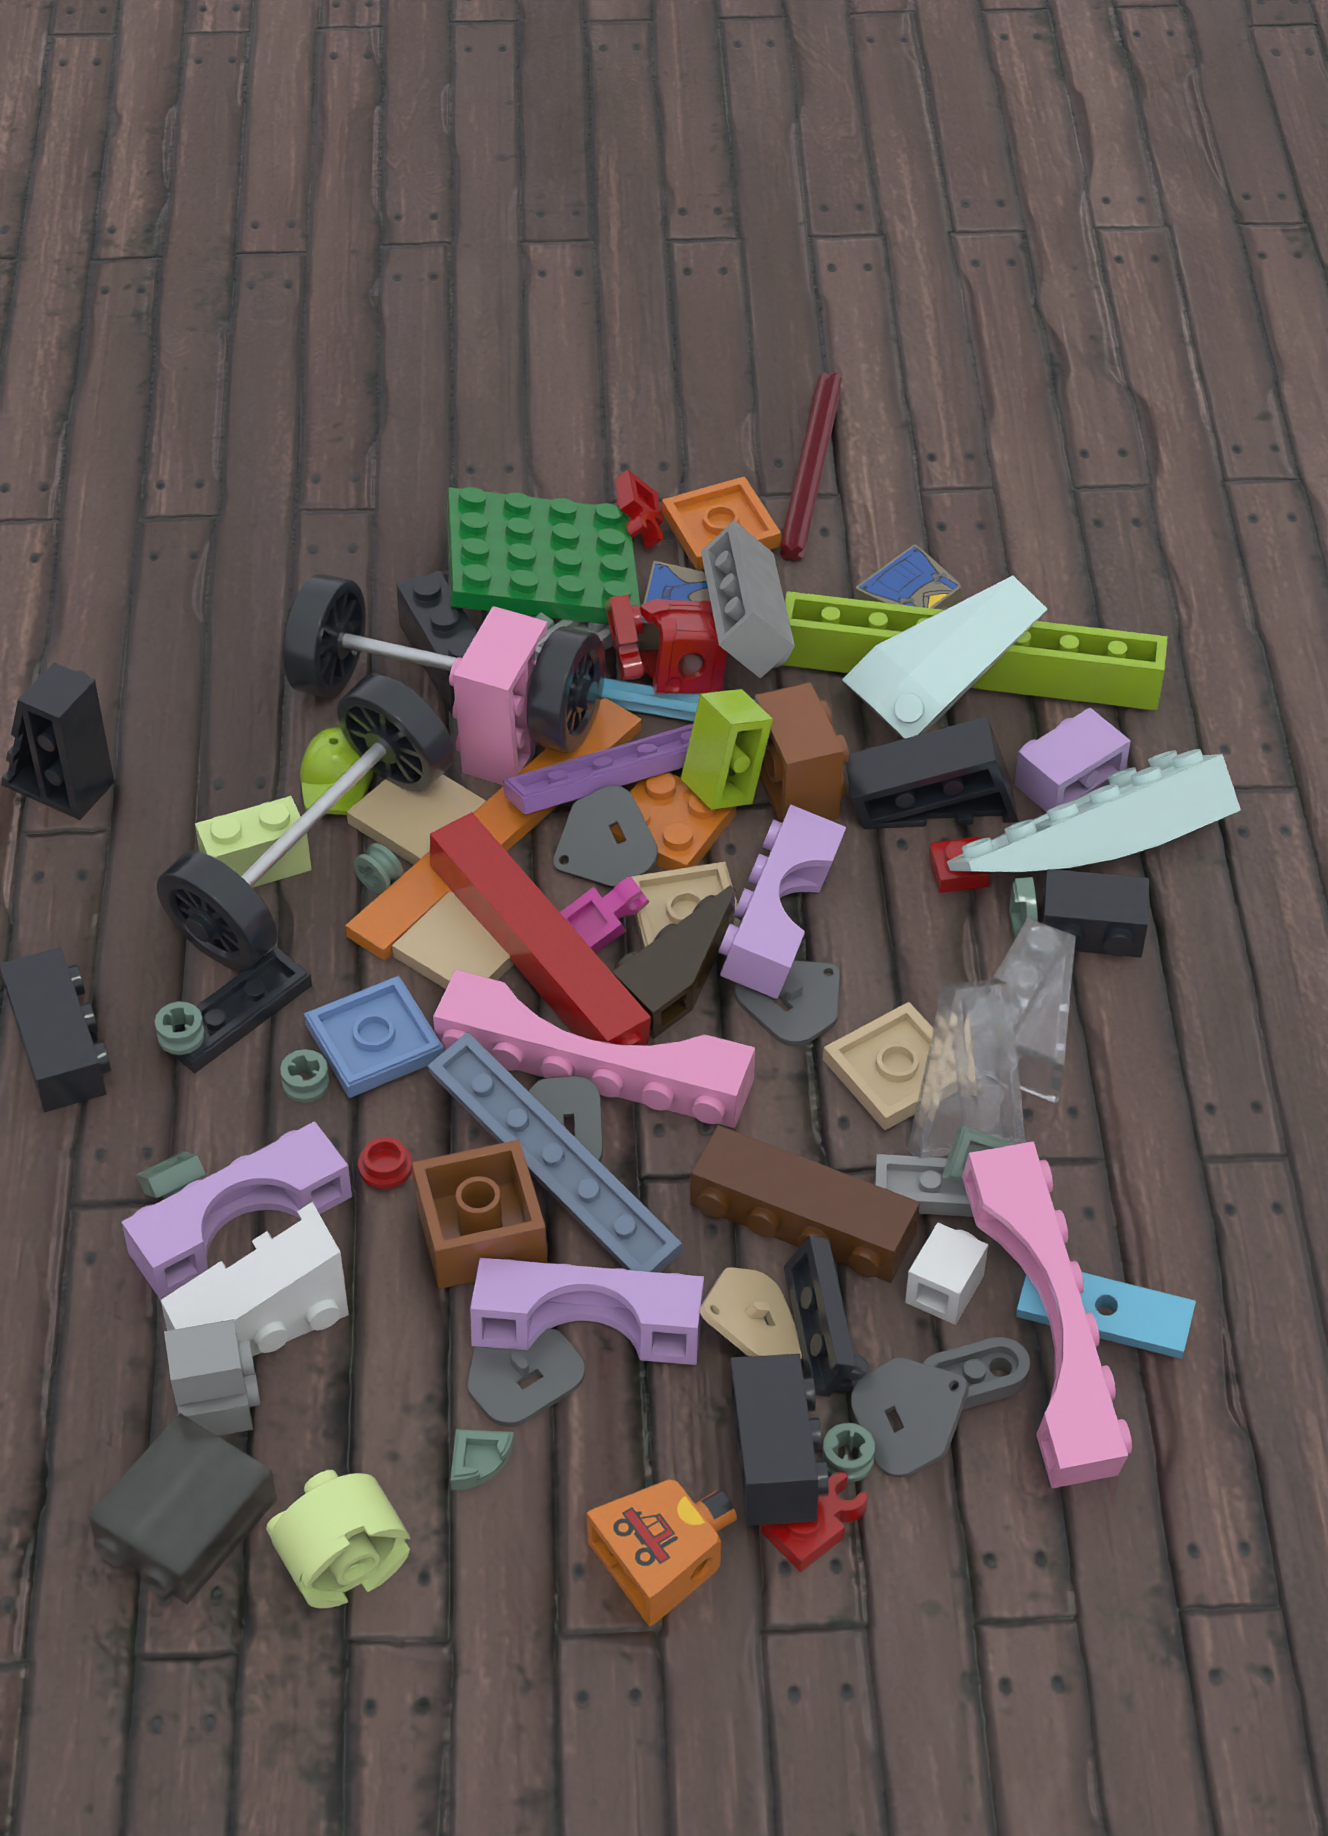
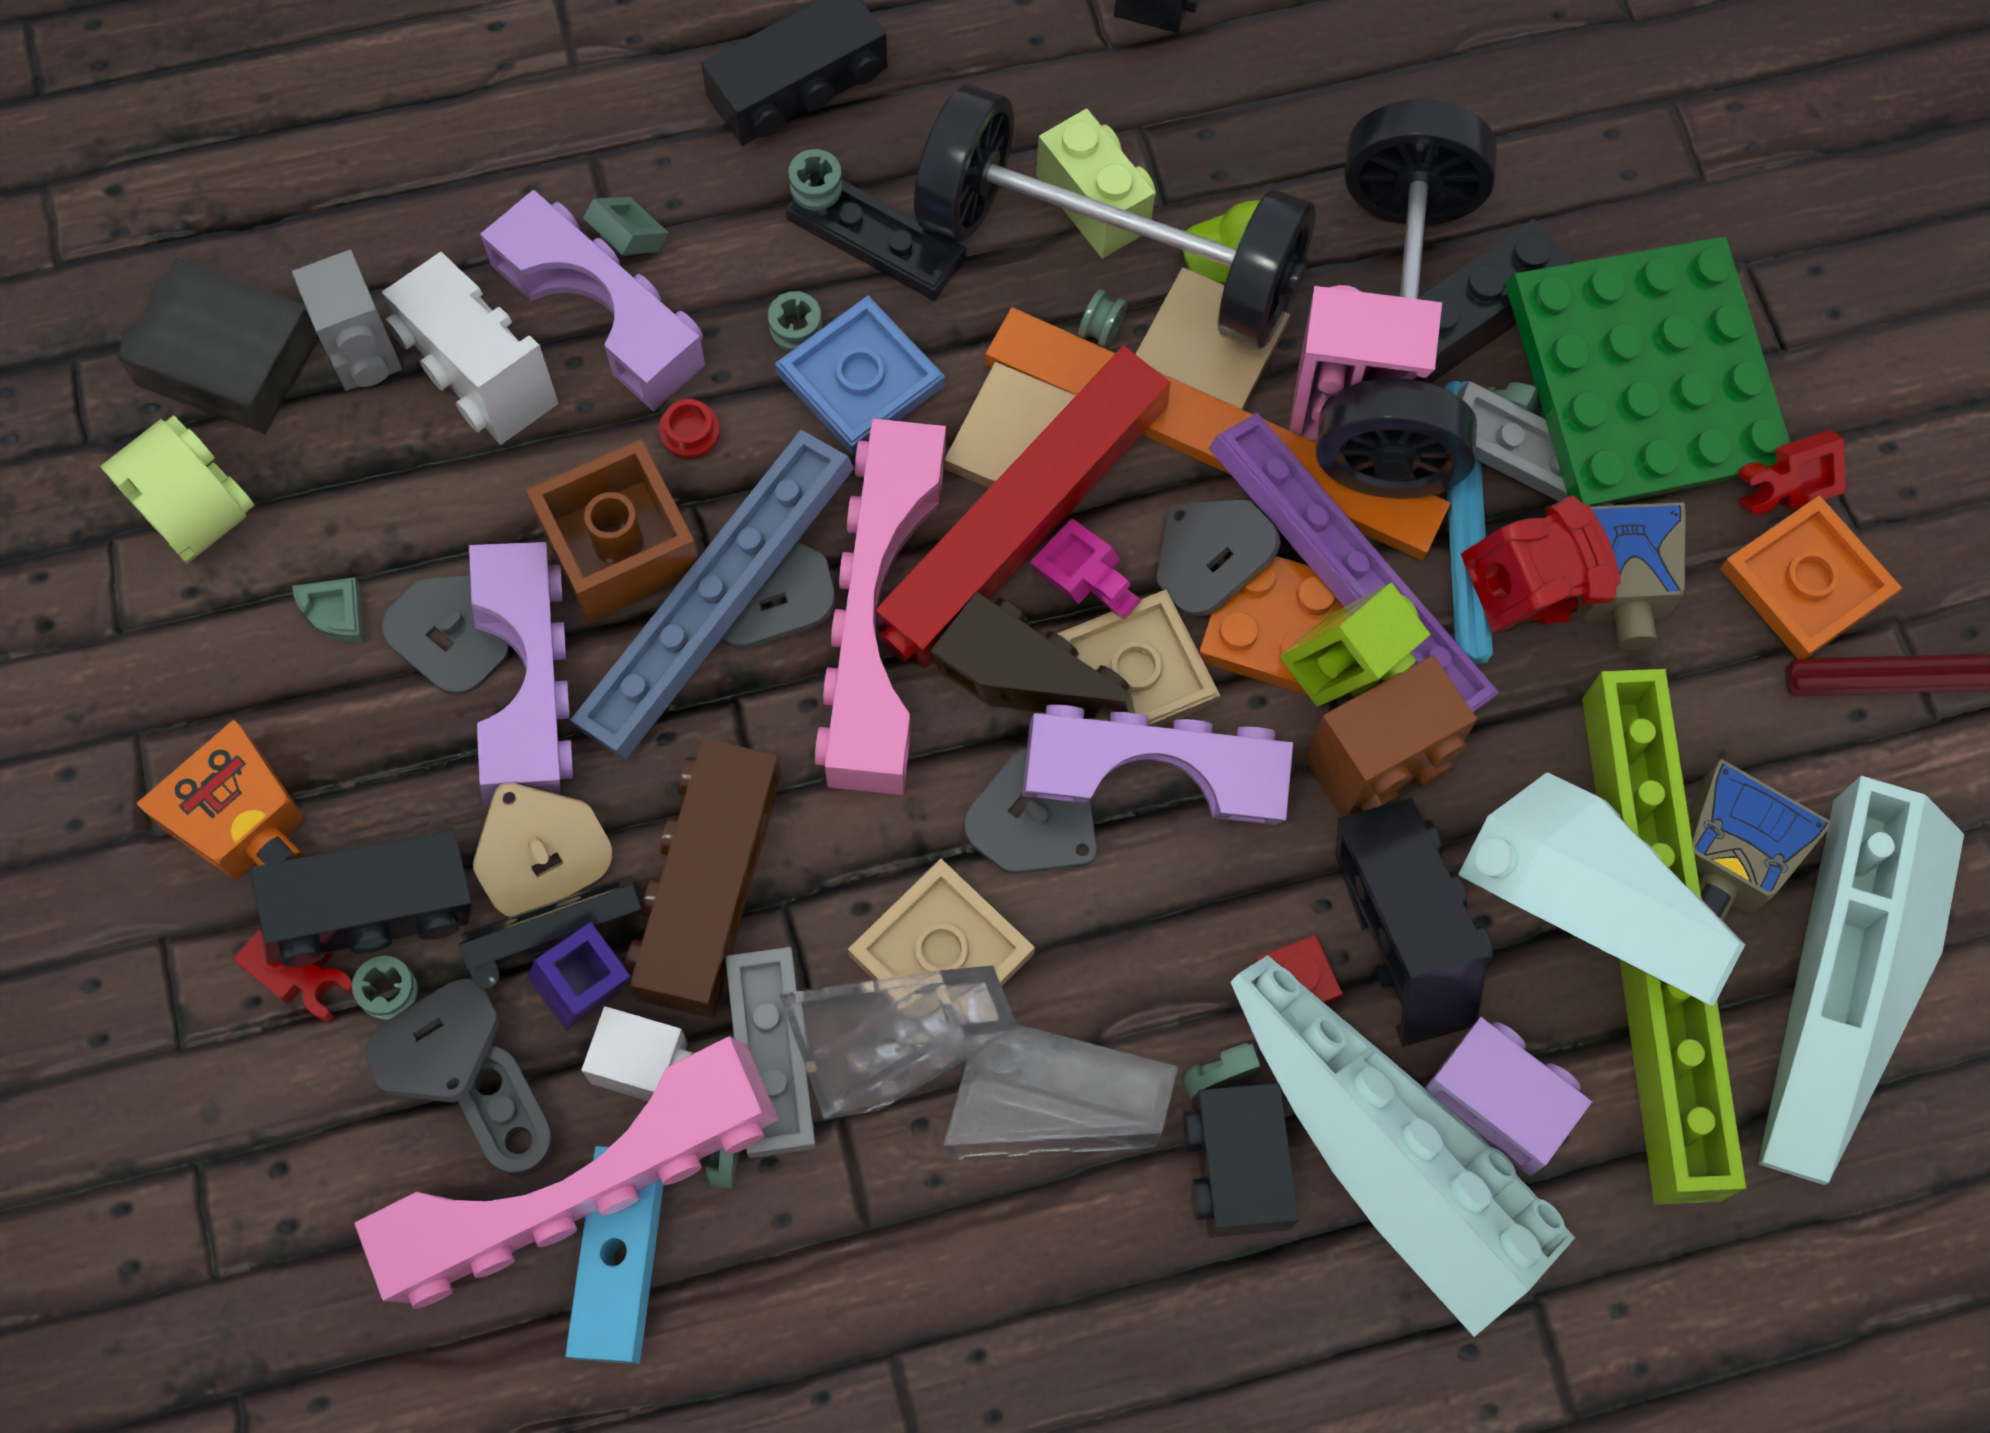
camera: 75 degrees right, 20 degrees up
red plate [605,594,644,681] -> none
light grey brick [701,520,795,679] -> none
sand green tile [942,1125,1014,1181] -> none
none -> dark purple brick [527,922,630,1030]
none -> light aqua wedge [1758,776,1964,1185]

